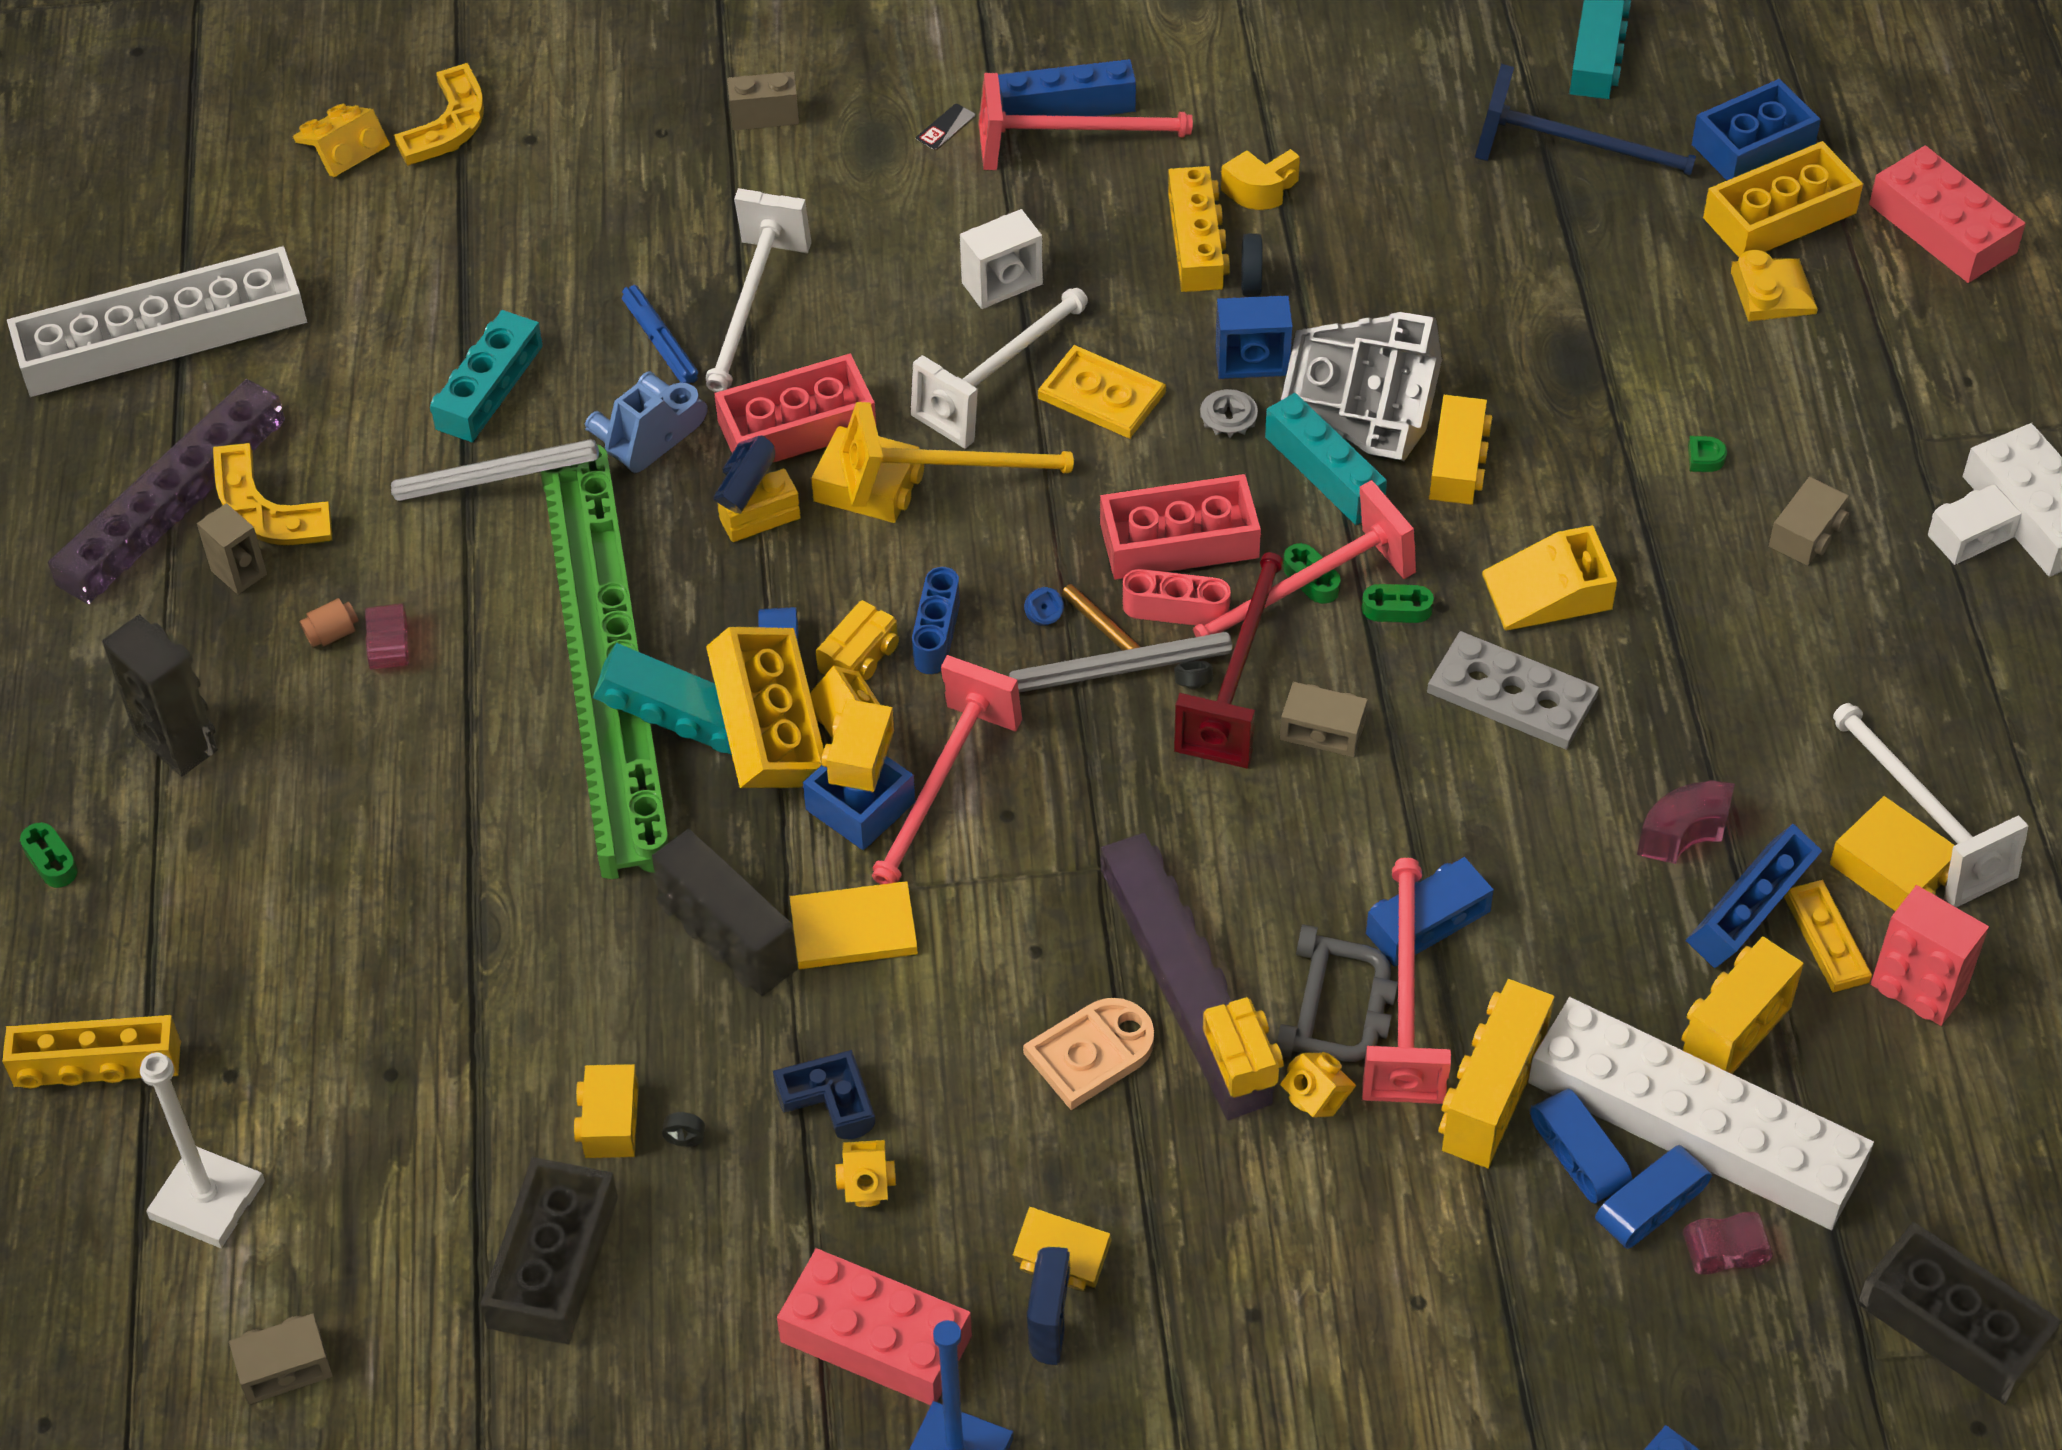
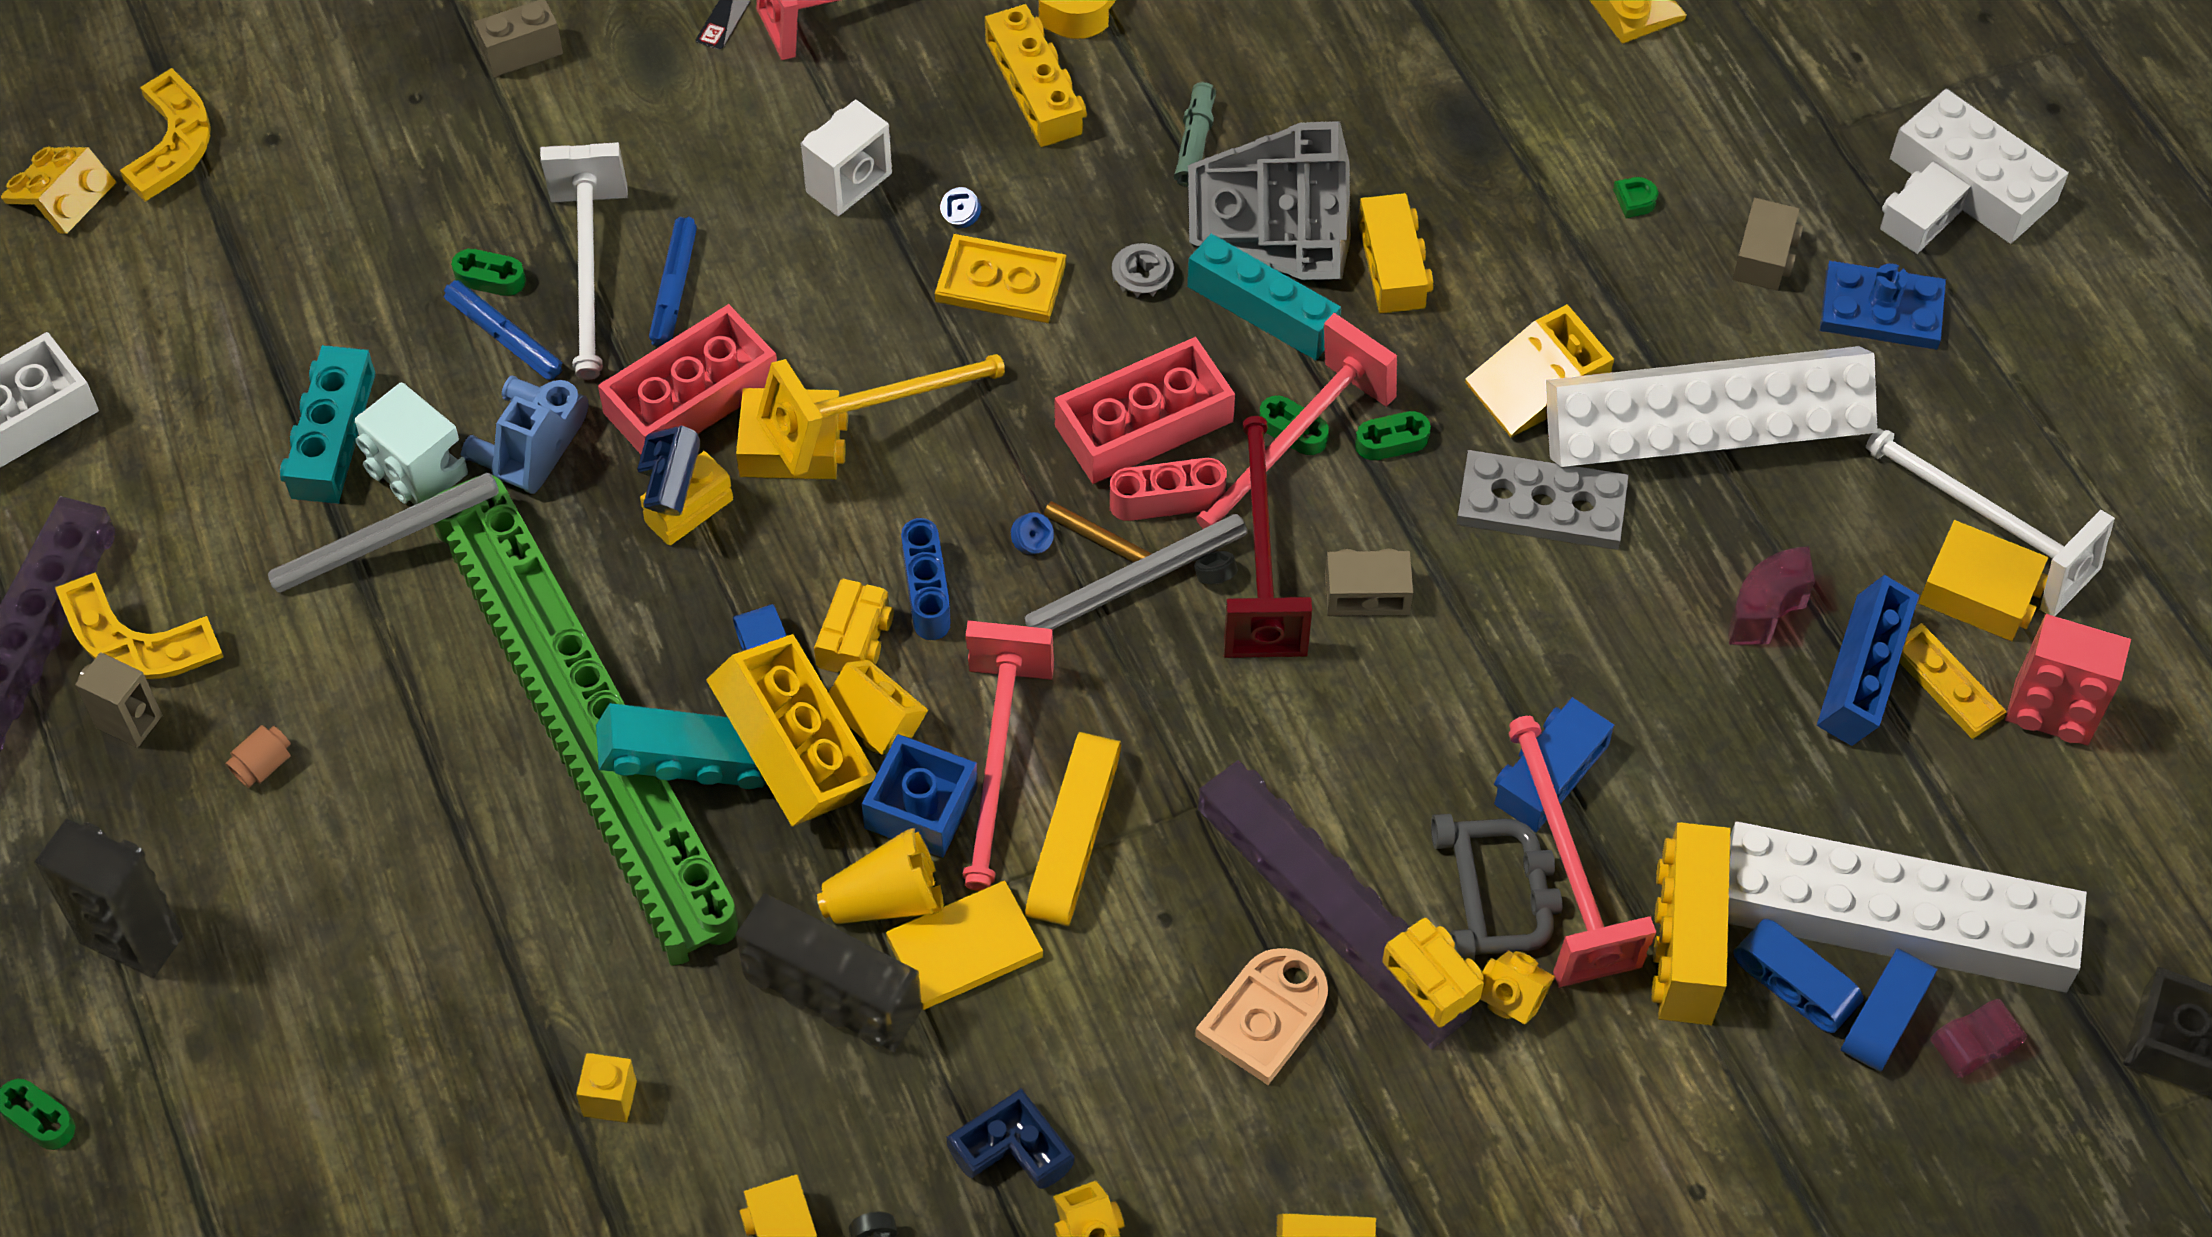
camera: 20 degrees left, 5 degrees up
clear pink axle [365,603,409,670] -> none
yellow brick [822,699,894,792] -> none
white tile [911,288,1088,449] -> none
blue brick [1215,296,1292,379] -> none
black bush [1241,233,1263,297] -> none
yellow brick [1681,936,1804,1074] -> none
none -> light aqua piece [355,382,468,505]
none -> green beam [451,249,526,296]
none -> yellow brick [576,1053,637,1123]
none -> blue axle [649,216,697,347]
none -> yellow cone [817,828,944,924]
none -> tile [941,187,981,228]
none -> yellow beam [1025,732,1121,926]
none -> sand green pin [1174,82,1216,187]
none -> white brick [1545,346,1877,467]
none -> blue plate [1820,261,1946,350]

